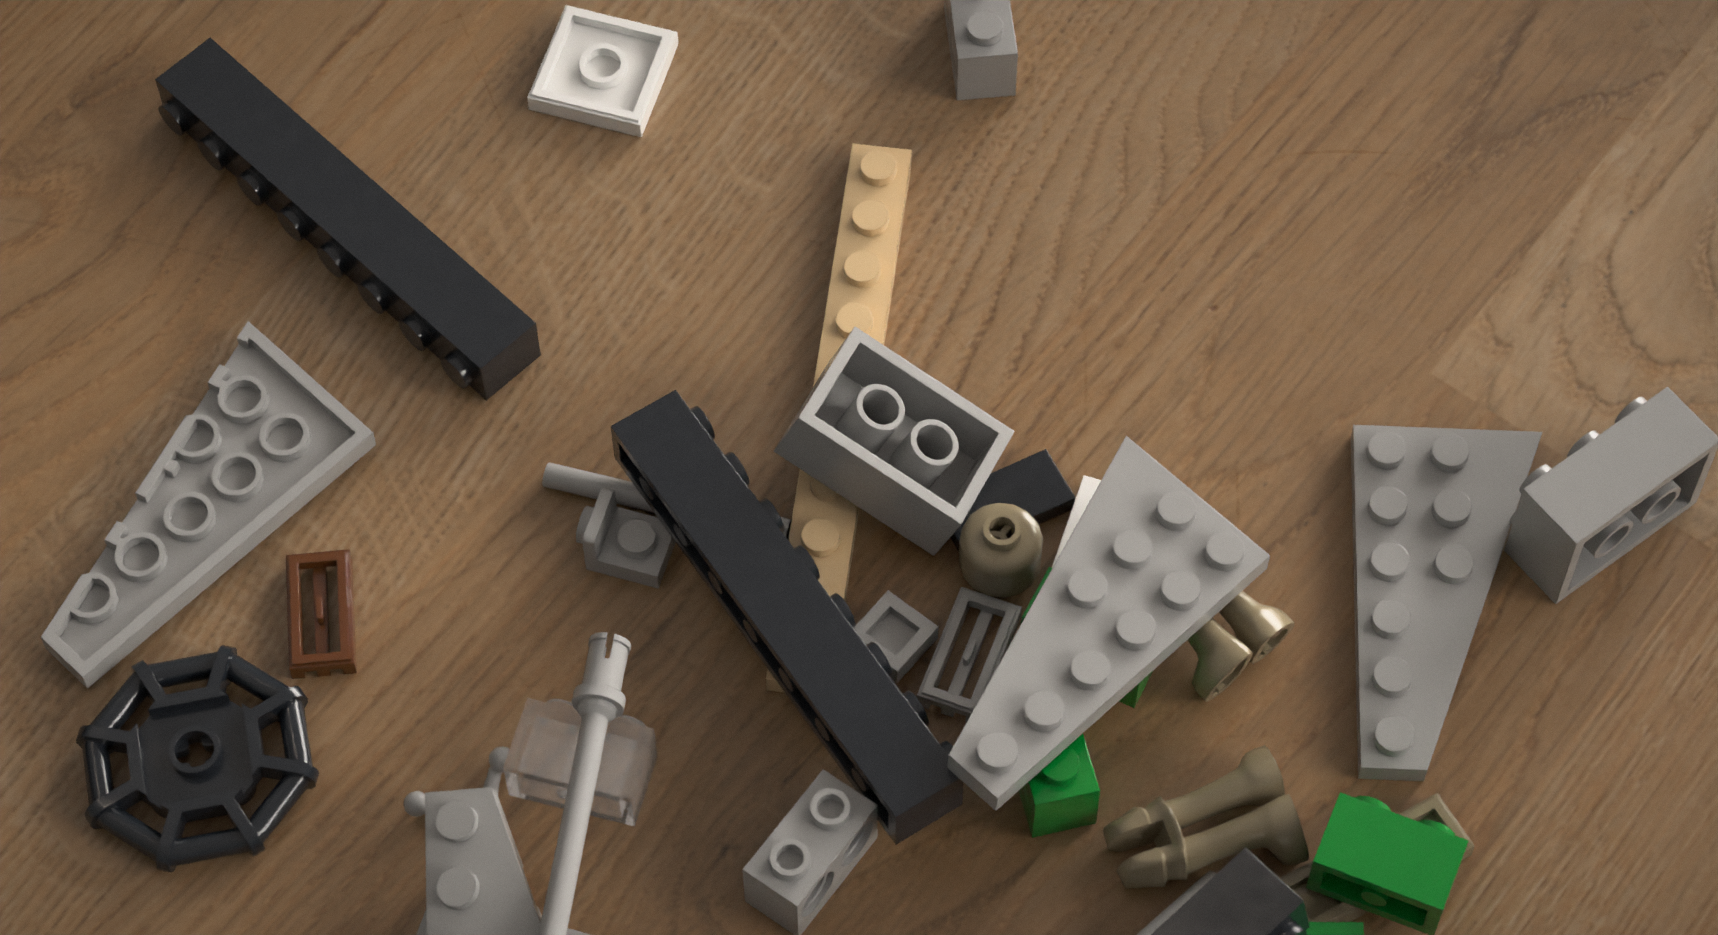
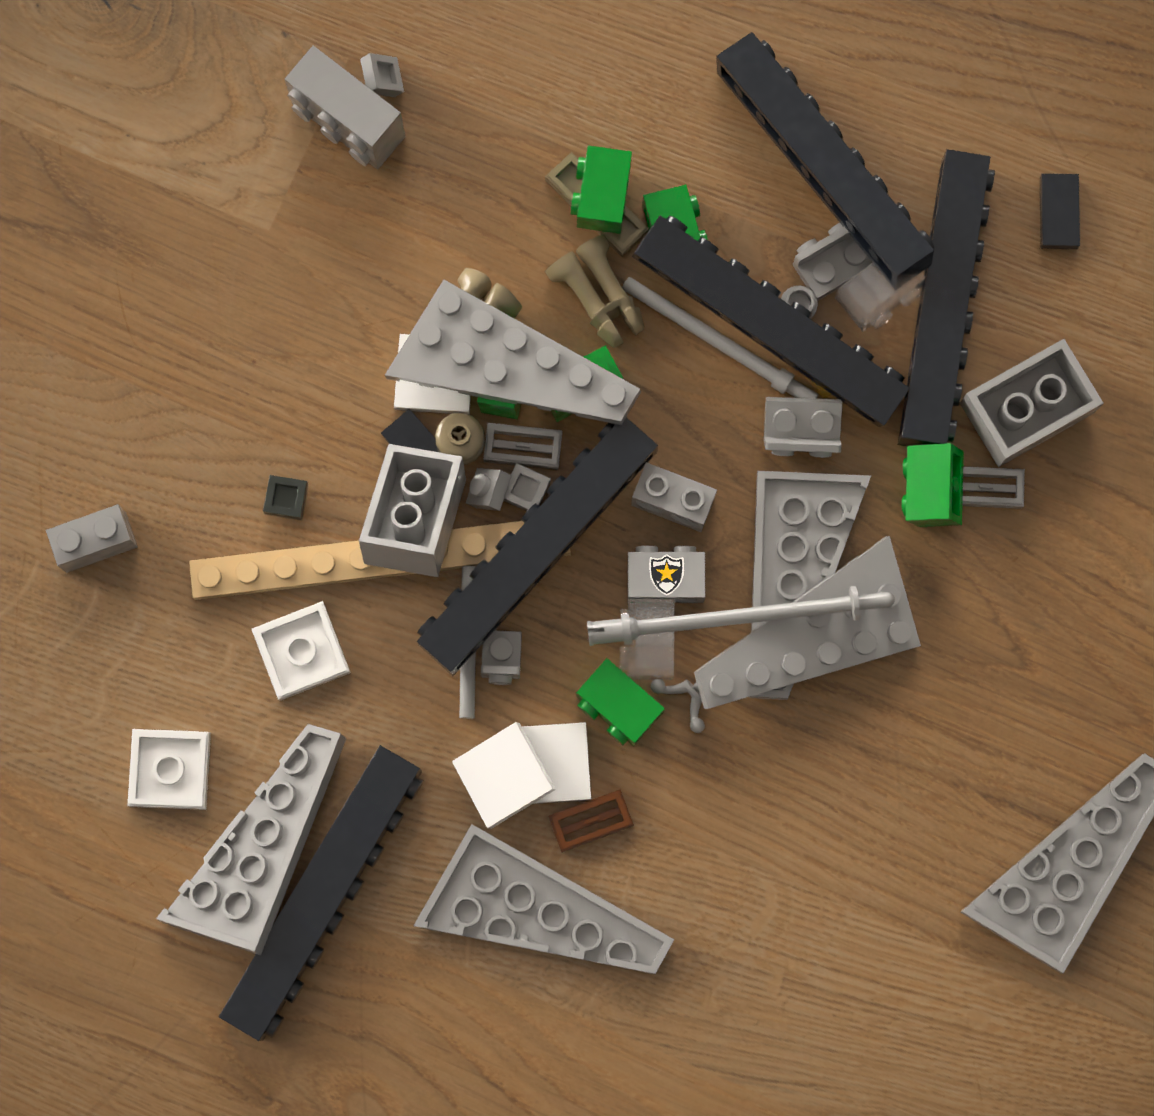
camera: 105 degrees left, 20 degrees up
black plate [76,645,319,873] -> none
light grey wing [1351,425,1542,781] -> none
none -> light grey wing [156,724,346,955]
none -> white tile [252,601,351,701]
none -> pearl dark grey plate [263,475,308,520]
none -> light grey plate [360,53,404,97]
none -> white tile [452,722,556,829]
none -> light grey plate [466,468,511,511]
none -> white tile [522,722,591,804]
none -> green brick [576,658,665,746]
none -> light grey brick [628,546,705,603]

